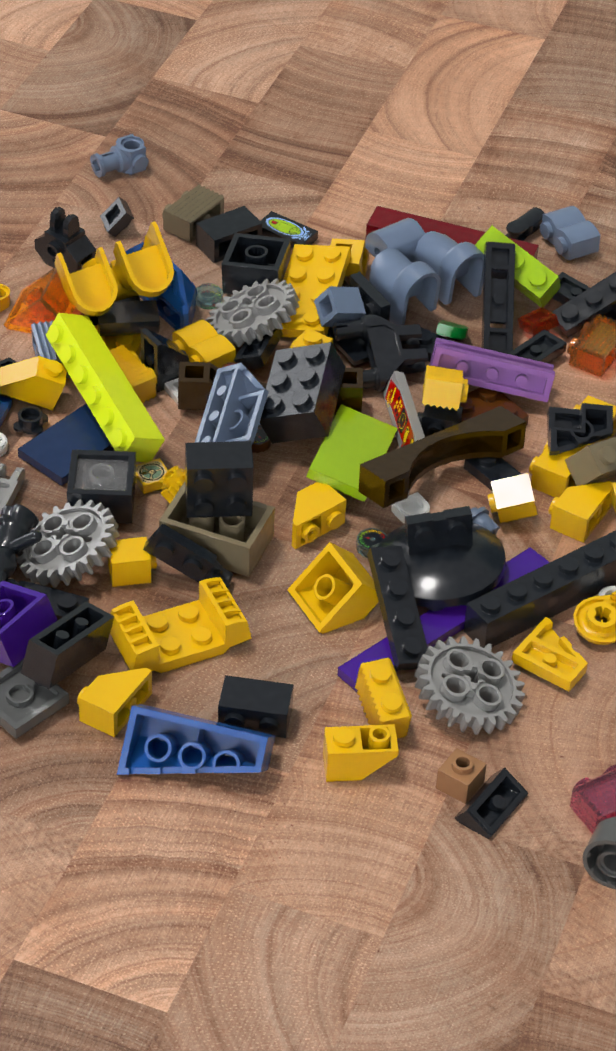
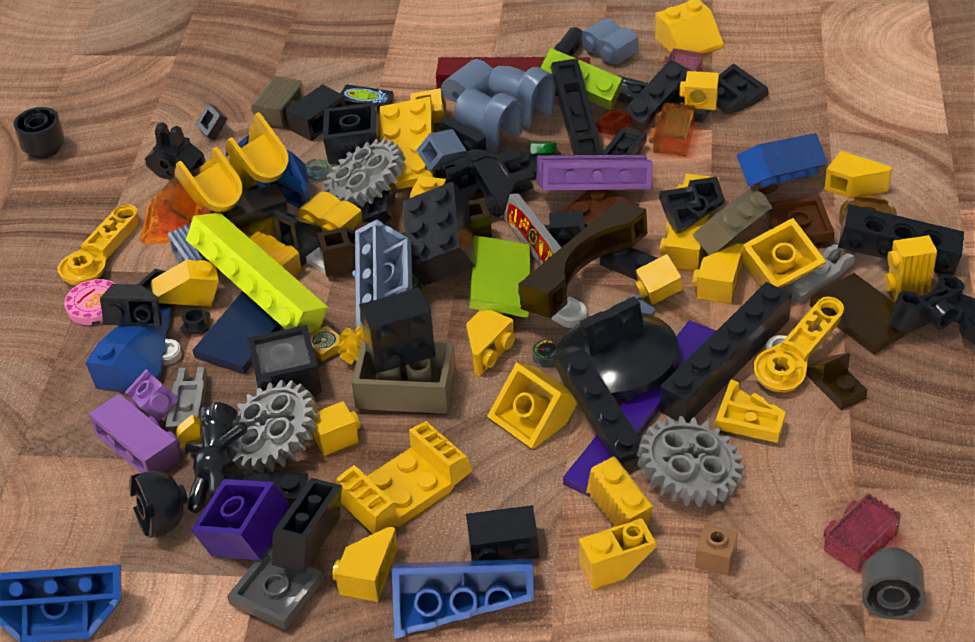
camera: 10 degrees left, 0 degrees up
sand blue connector [90,134,149,178] -> none
black hinge [143,524,233,588] -> none
yellow brick [422,365,469,411] -> none
black slope [455,767,528,839] -> none

